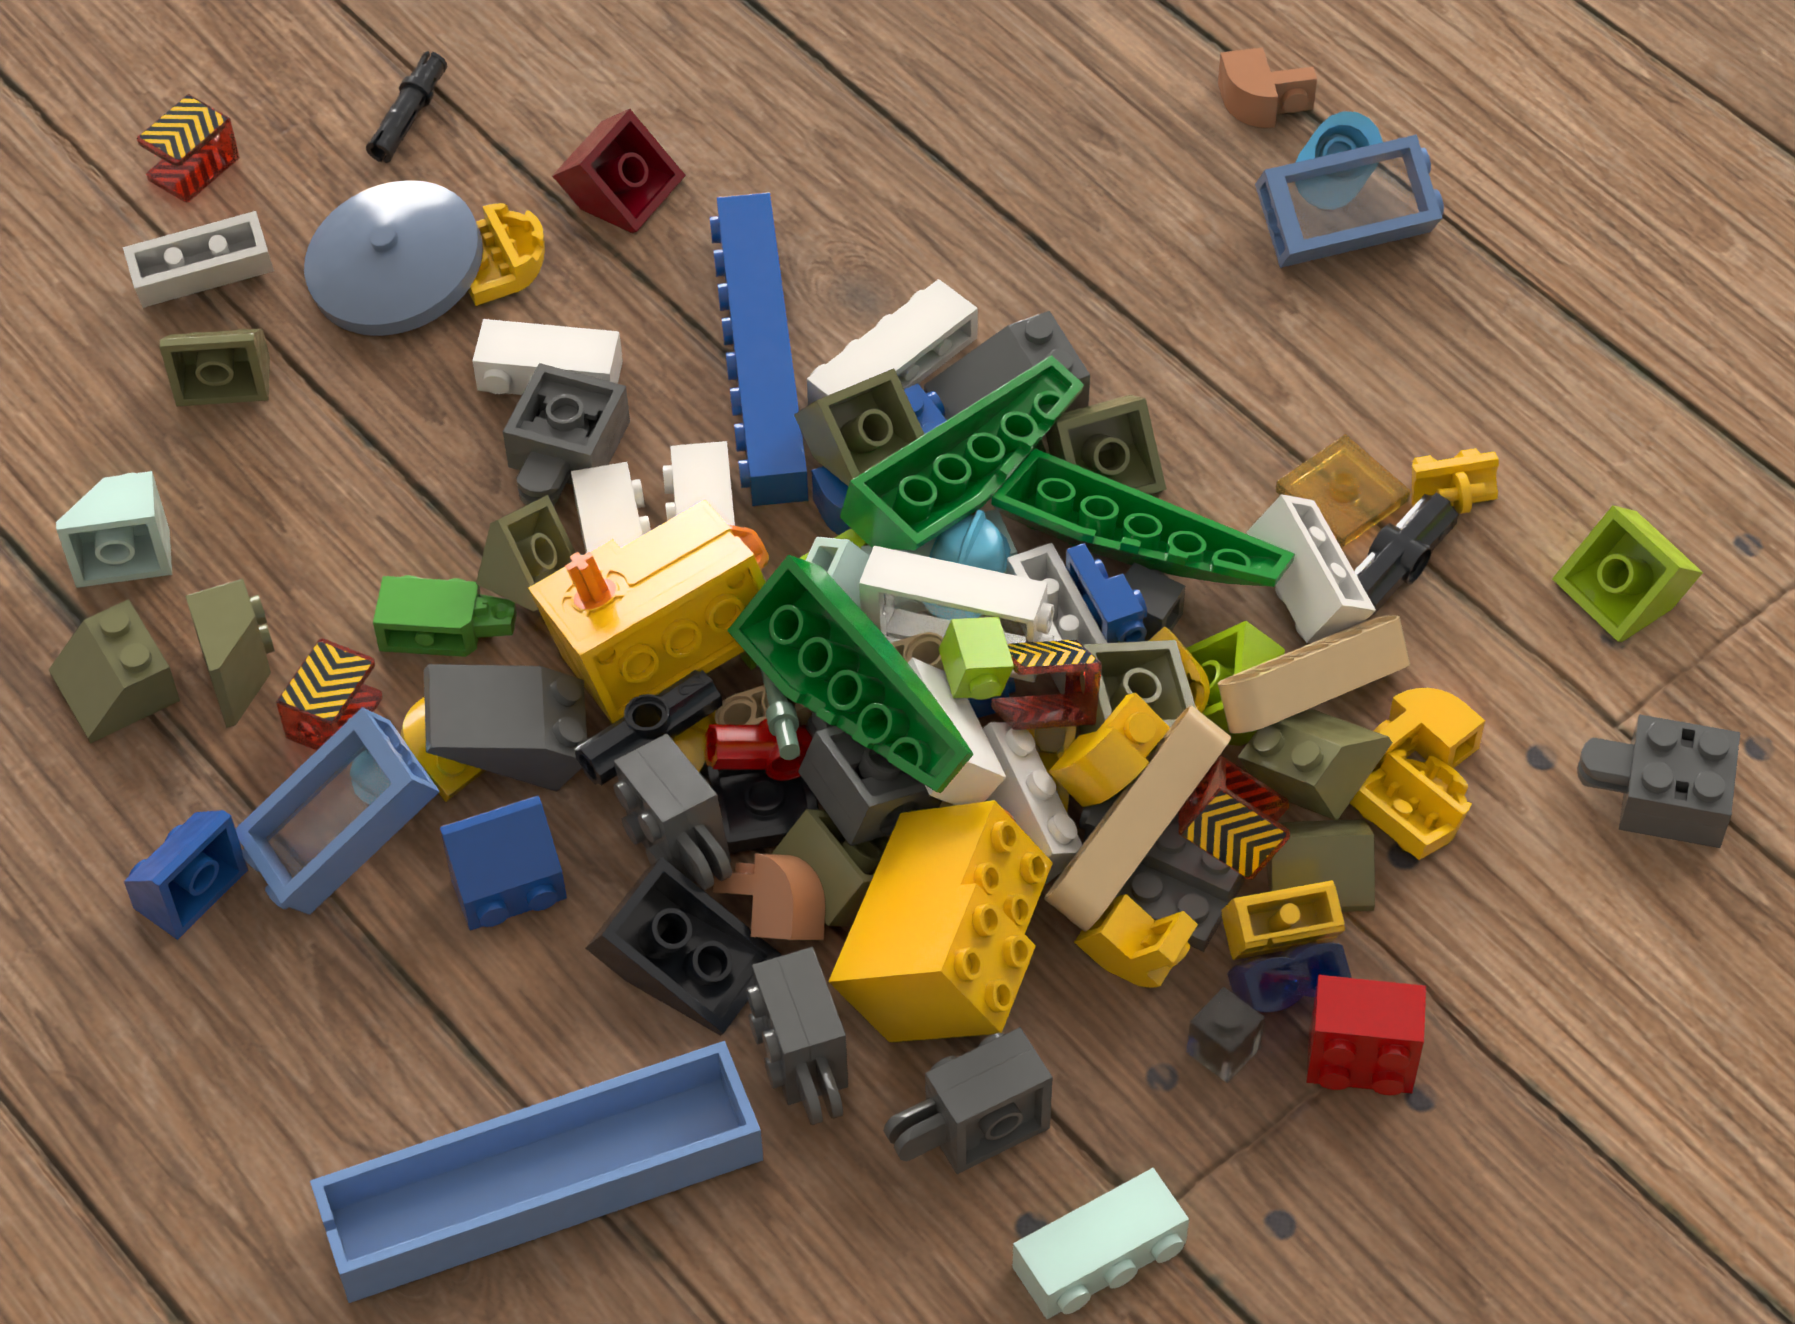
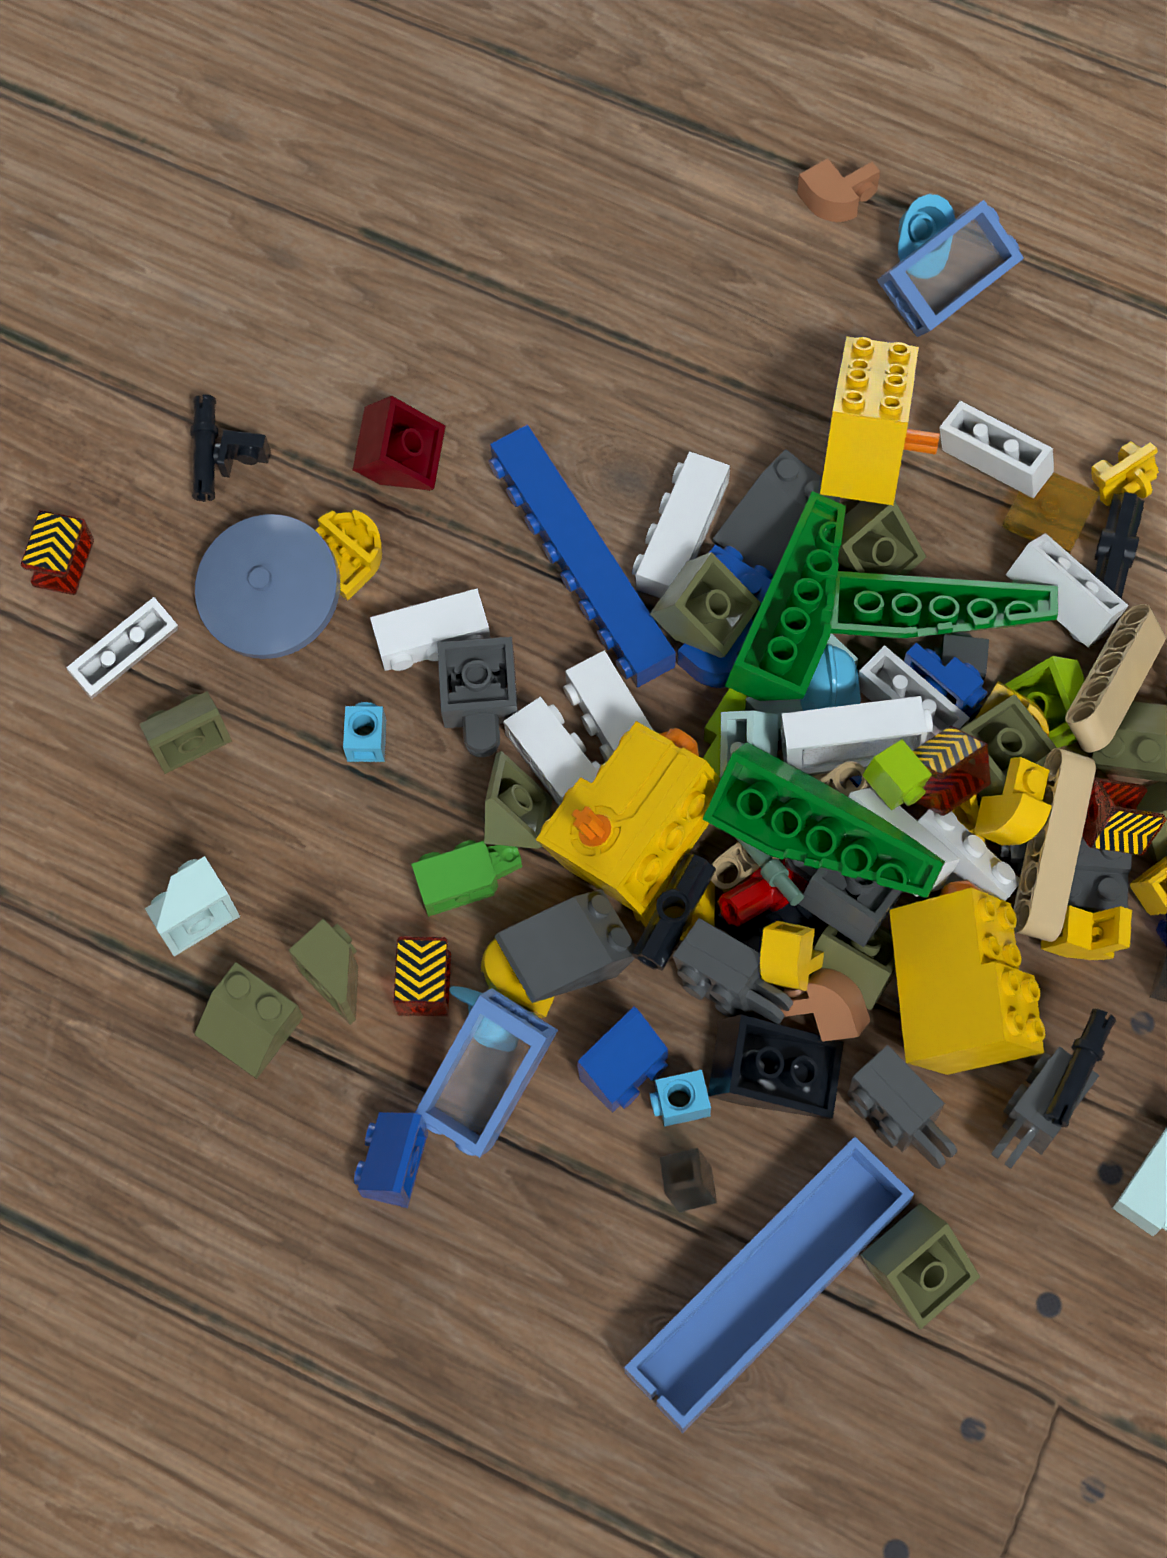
camera: 20 degrees left, 15 degrees up
none -> black bracket [213,430,271,478]
none -> medium azure brick [343,702,387,762]
none -> medium azure brick [649,1070,711,1127]
none -> clear smoke brick [660,1148,717,1213]
none -> yellow brick [760,921,824,991]
none -> yellow piece [820,336,940,505]
none -> olive slope [861,1203,980,1330]
none -> white brick [940,401,1054,499]
none -> black pin [1043,1008,1116,1128]

